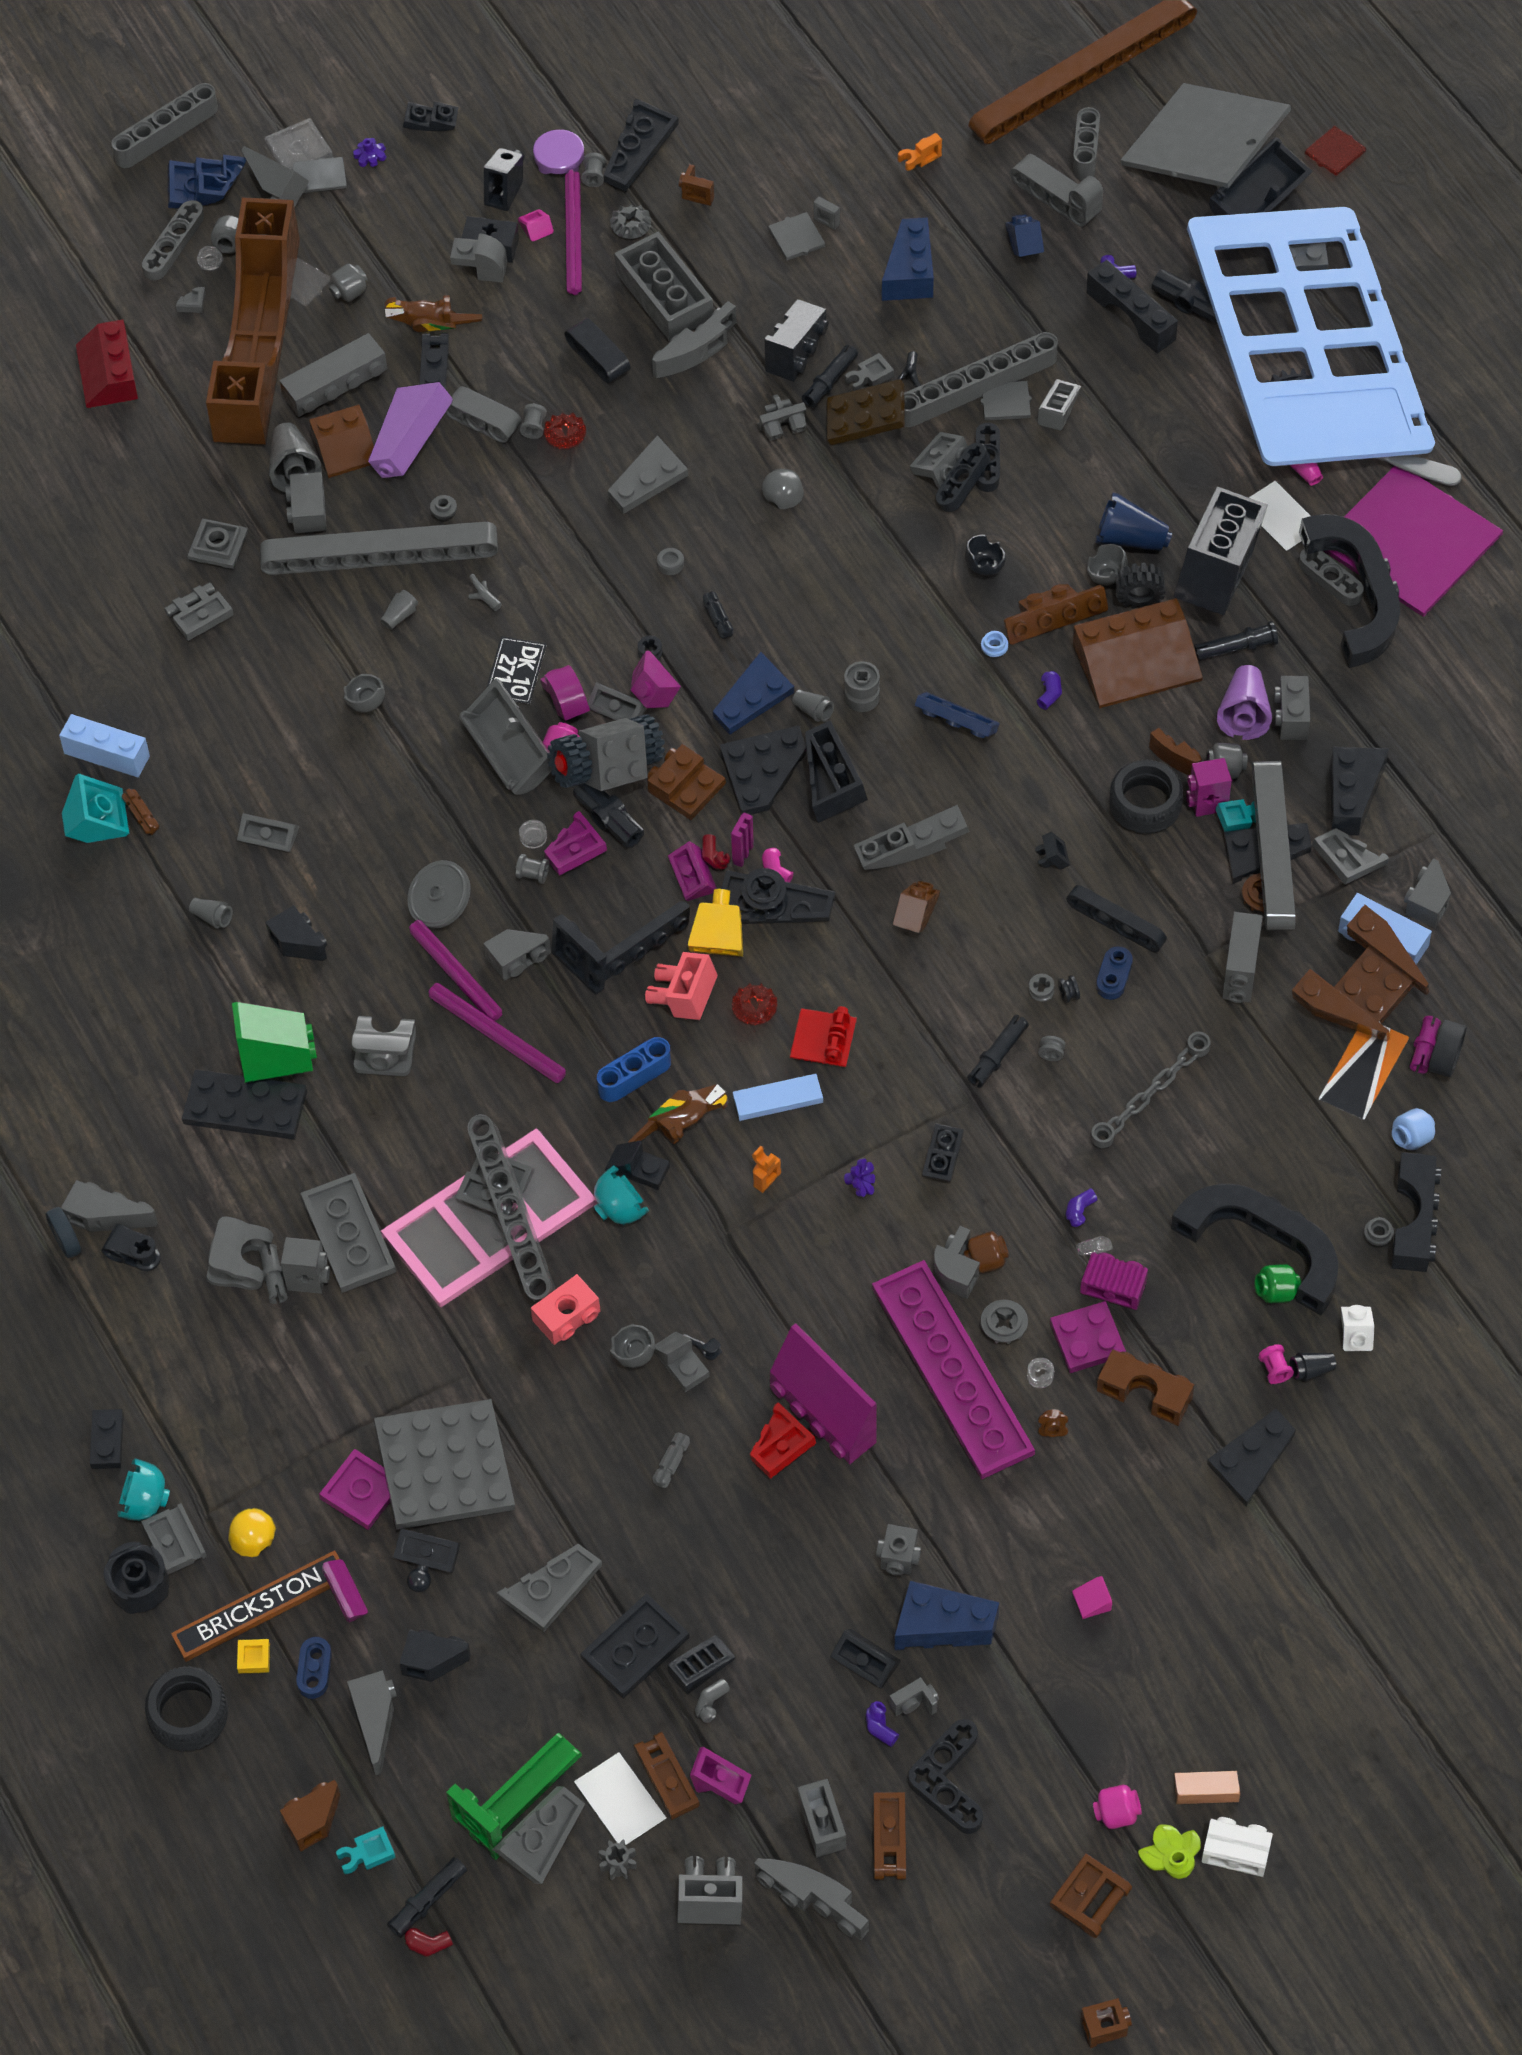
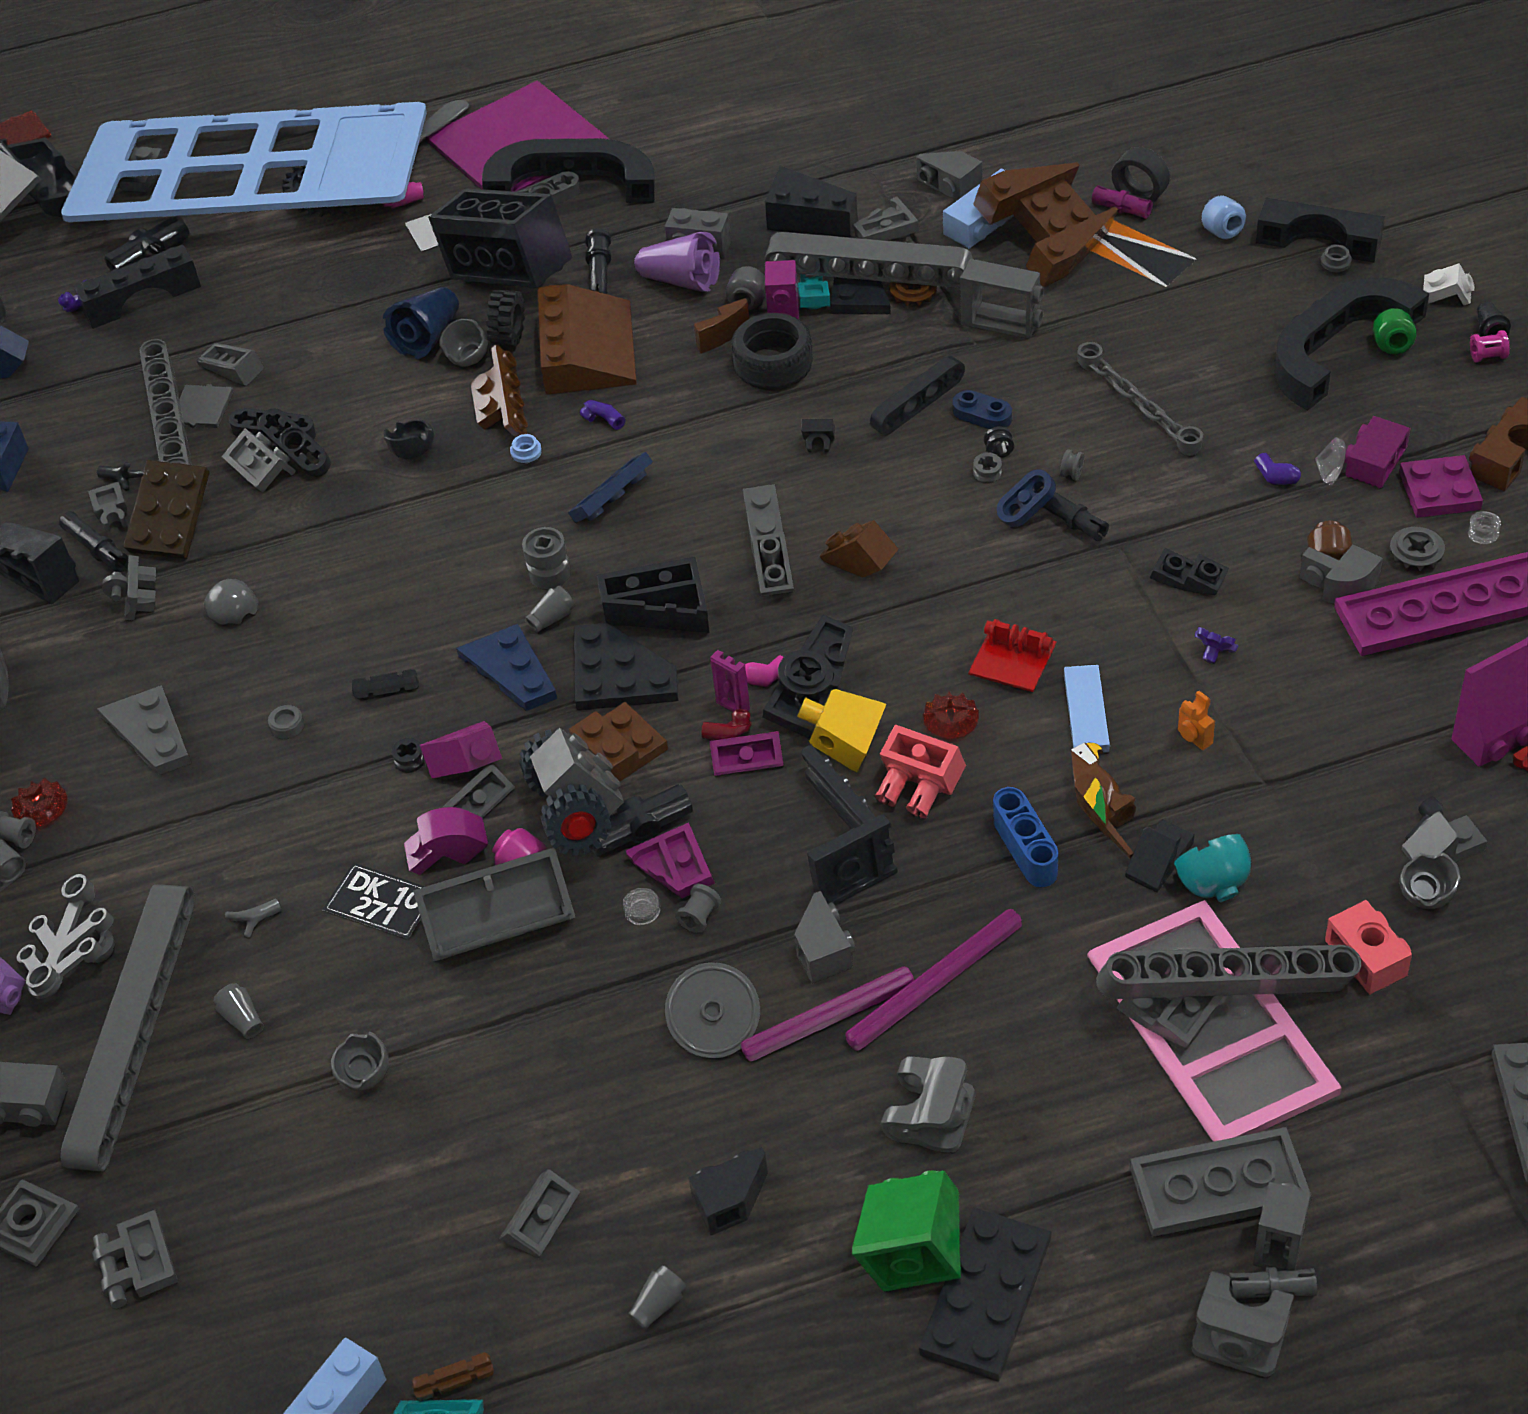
camera: 75 degrees left, 10 degrees down
none -> dark grey plant [17,874,114,999]
none -> dark blue plate [997,469,1056,527]

